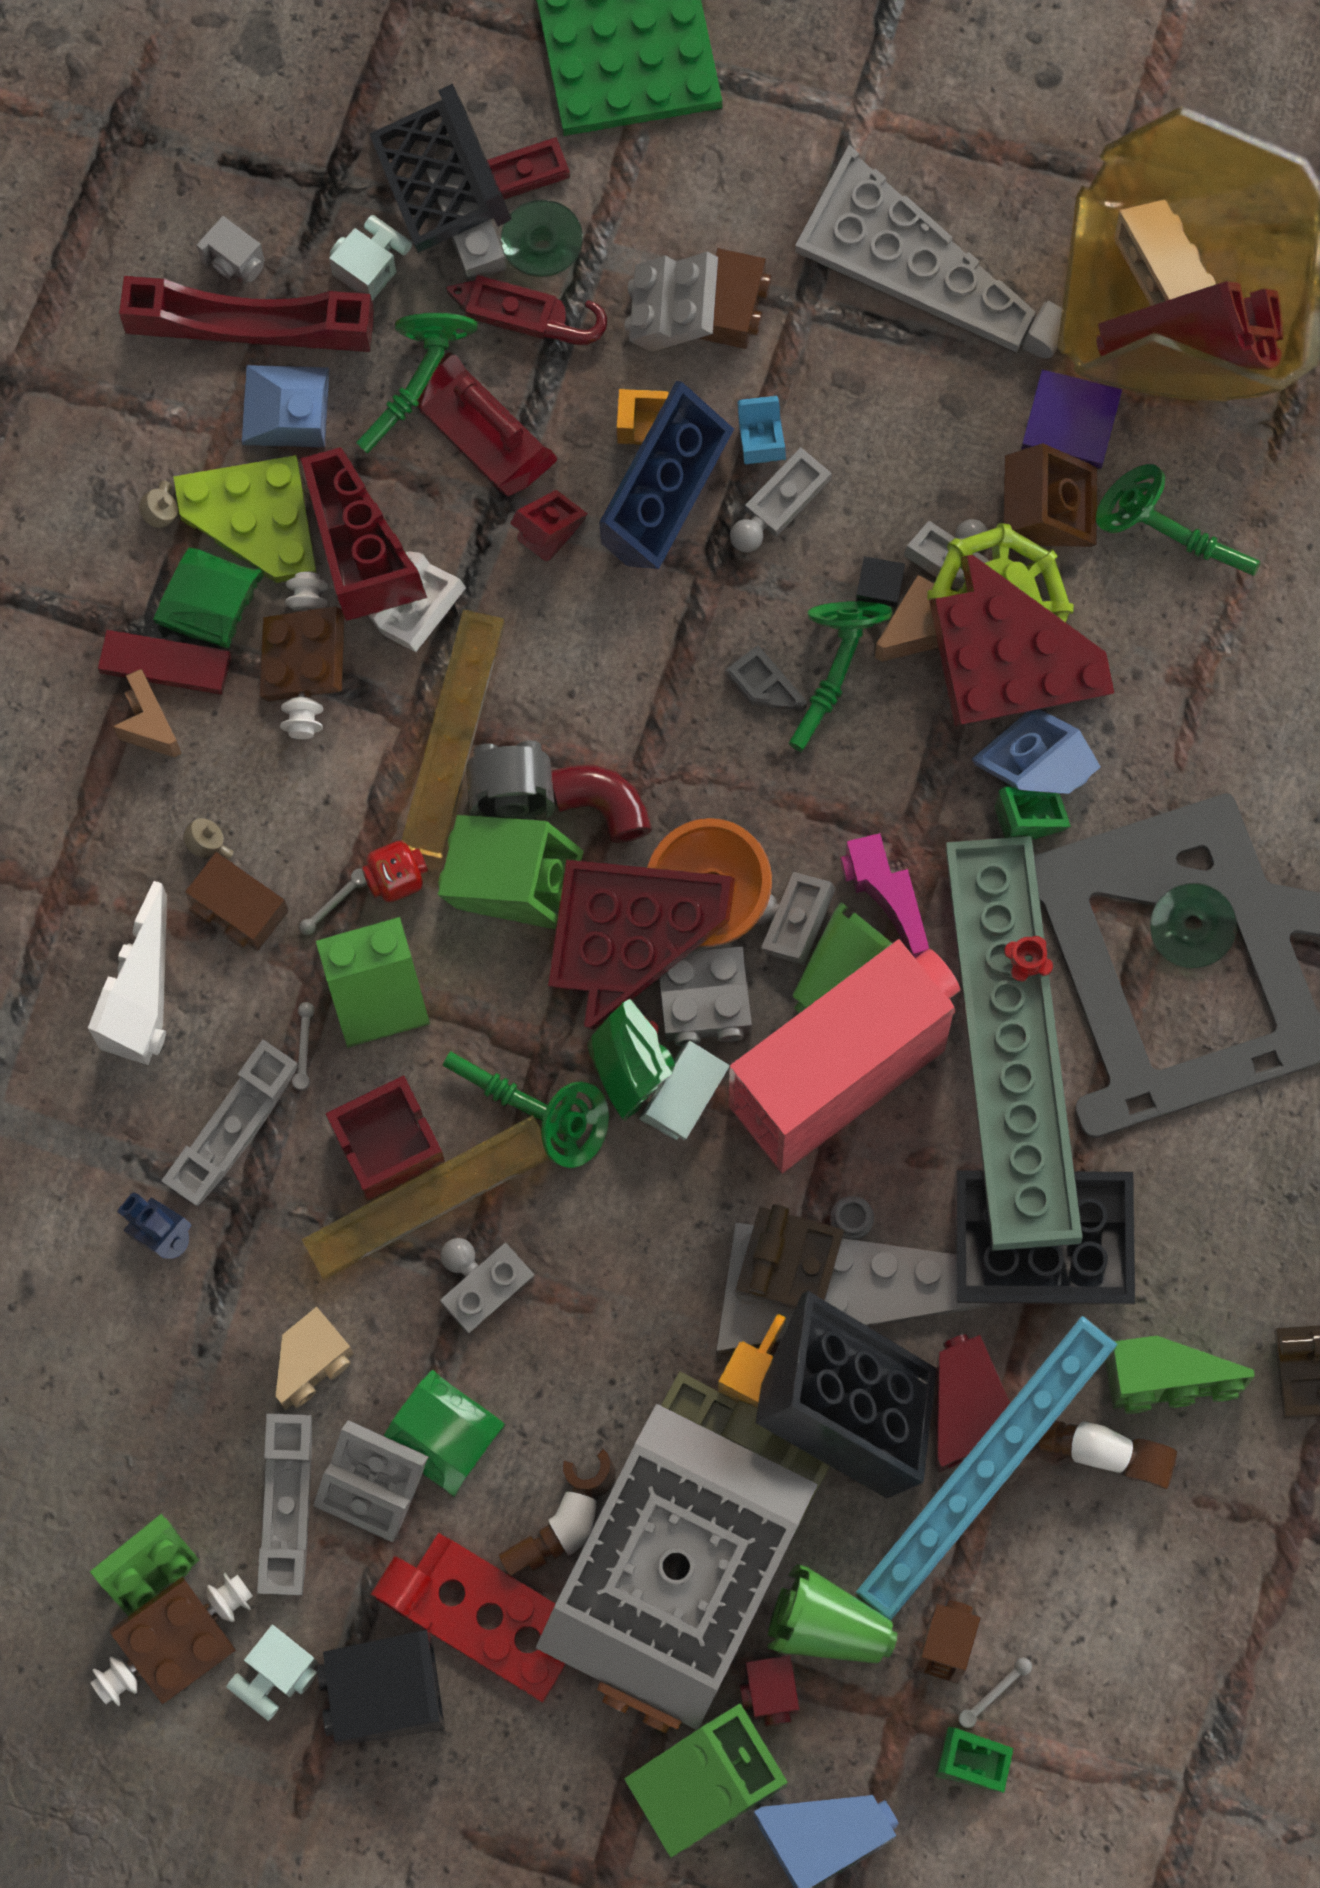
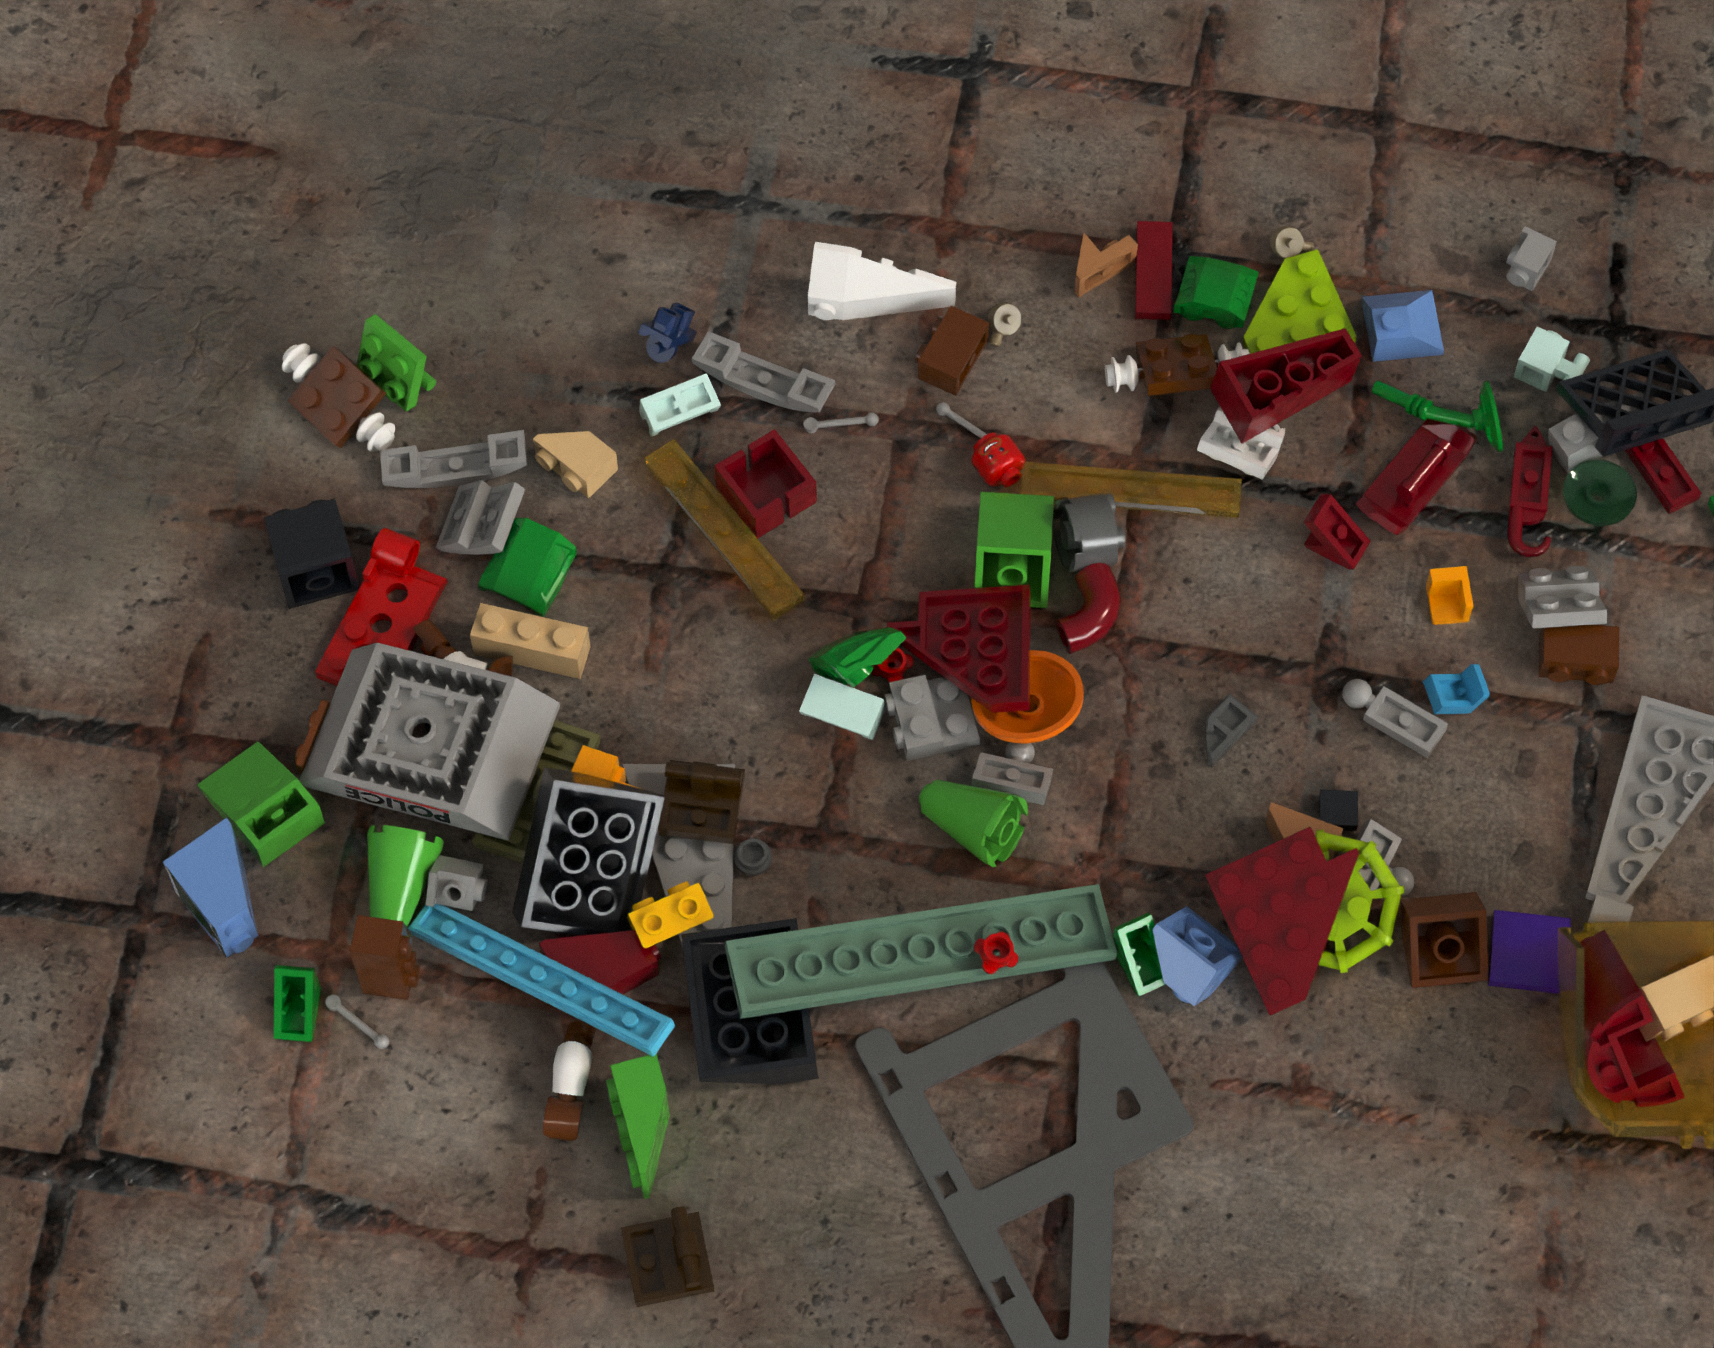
camera: 80 degrees right, 10 degrees down
dark red arch [119,276,375,352] -> none
light aqua brick [226,1624,318,1721] -> none
bright green slope [316,917,430,1048] -> none
light grey plate [439,1238,534,1334] -> none
green dish [442,1051,609,1168] -> none
dark blue slope [599,381,734,569] -> none
coral brick [729,939,960,1174] -> none
dark red brick [740,1655,799,1727] -> none
green dish [788,601,892,752] -> none
dark pink slope [840,833,929,958] -> none
green dish [1096,464,1261,576] -> none
clear green dish [1150,883,1237,968] -> none
none -> light grey brick [426,855,487,911]
none -> tan brick [470,603,591,679]
none -> yellow bracket [628,881,714,949]
none -> light aqua hinge [639,373,721,437]

